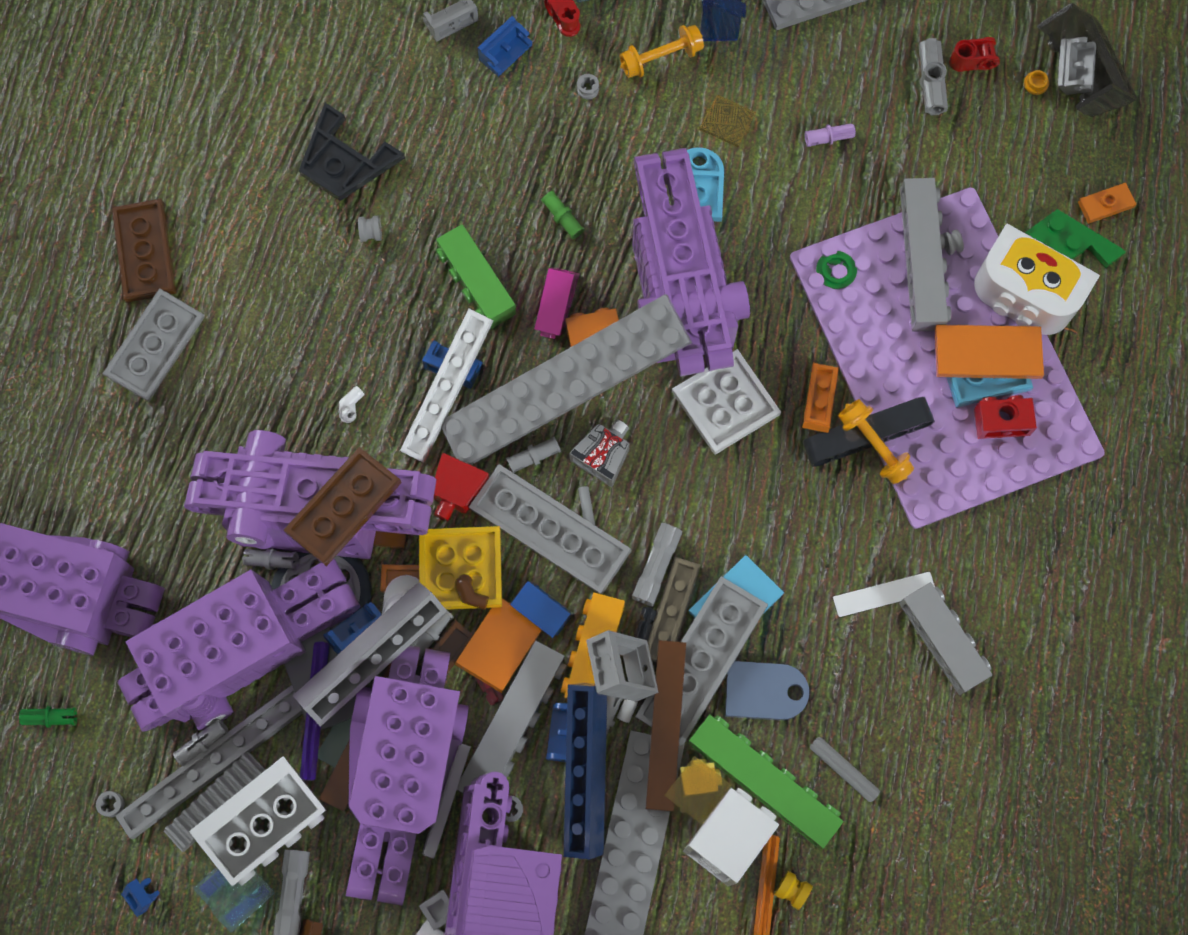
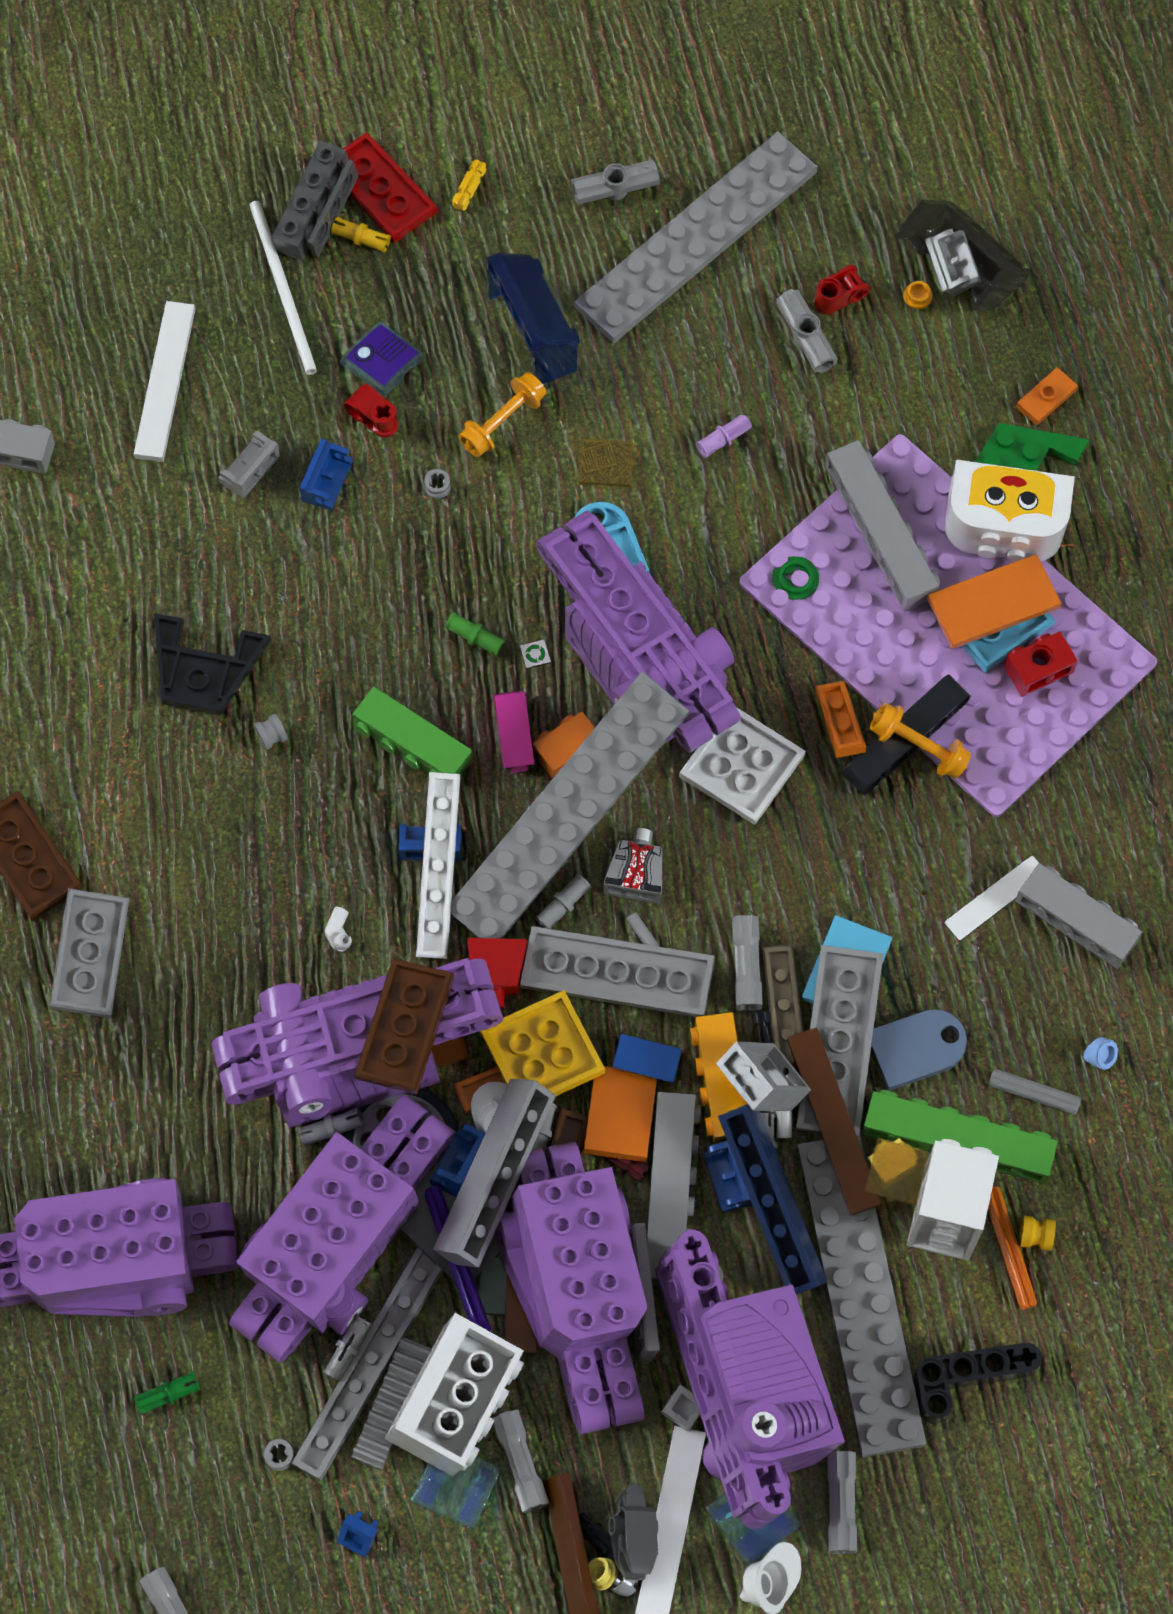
camera: 25 degrees left, 5 degrees down
reddish brown arm [455,574,489,610] -> none
light grey bush [943,230,964,255] -> none
none -> white sticker [520,640,551,668]
none -> light blue tile [1083,1037,1118,1070]

